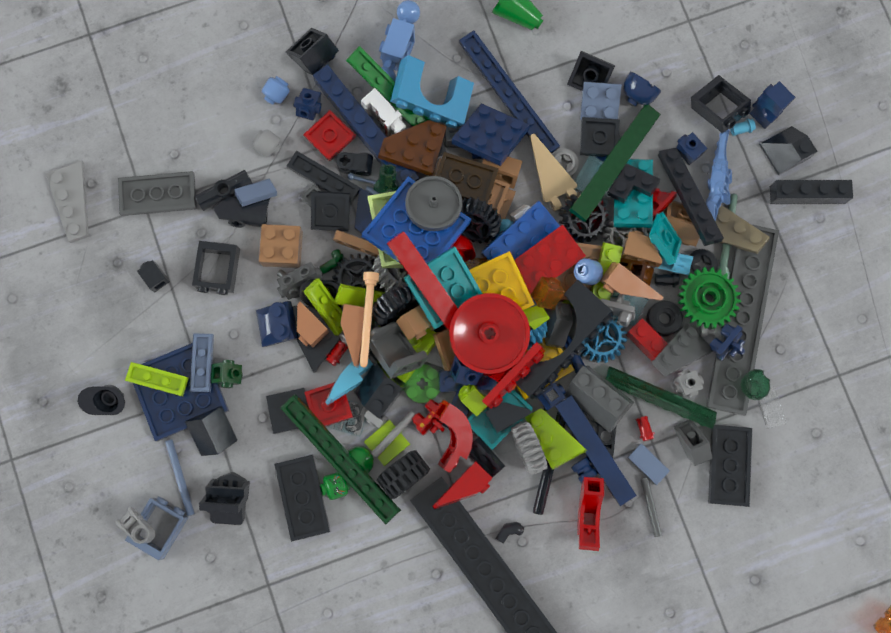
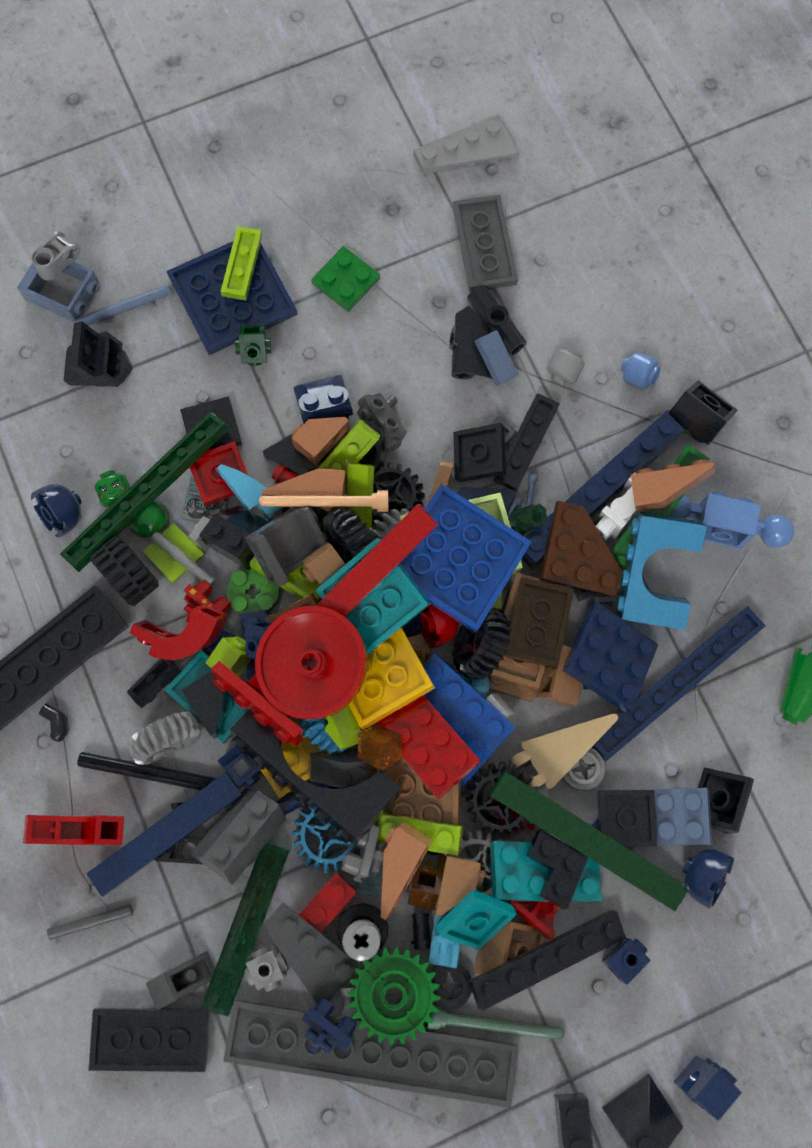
camera: 85 degrees right, 5 degrees down
black piece [77,385,125,415] -> none
black brick [137,260,170,293] -> none
black slope [185,406,238,456] -> none
sand blue tile [190,333,214,392] -> none
black window [192,241,240,295] -> none
medium nougat brick [259,224,303,268] -> none
black plate [274,455,331,542] -> none
dark blue brick [293,88,322,120] -> none
red plate [303,110,356,162] -> none
dark green arm [319,249,344,274] -> none
black piece [336,152,373,176] -> none
dark grey piece [405,176,462,231] -> none
red slope [432,461,492,509] -> none
lime wing [525,408,587,469] -> none
dark blue wheel [571,457,598,484] -> none
clear light blue tile [574,156,603,192] -> none
medium blue head [574,258,603,285] -> none
sand blue tile [627,443,670,485] -> none
red pin [635,416,655,442] -> none
black window [691,75,751,133] -> none
medium blue animal [705,129,732,221] -> none
dark tan wing [715,206,770,254] -> none
medium azure pin [730,118,756,136] -> none
clear green hair [740,369,770,401] -> none
none -> dark blue cylinder [31,484,82,537]
none -> green plate [311,246,380,312]
none -> light grey piece [343,919,381,961]
none -> nougat slope [631,460,715,512]

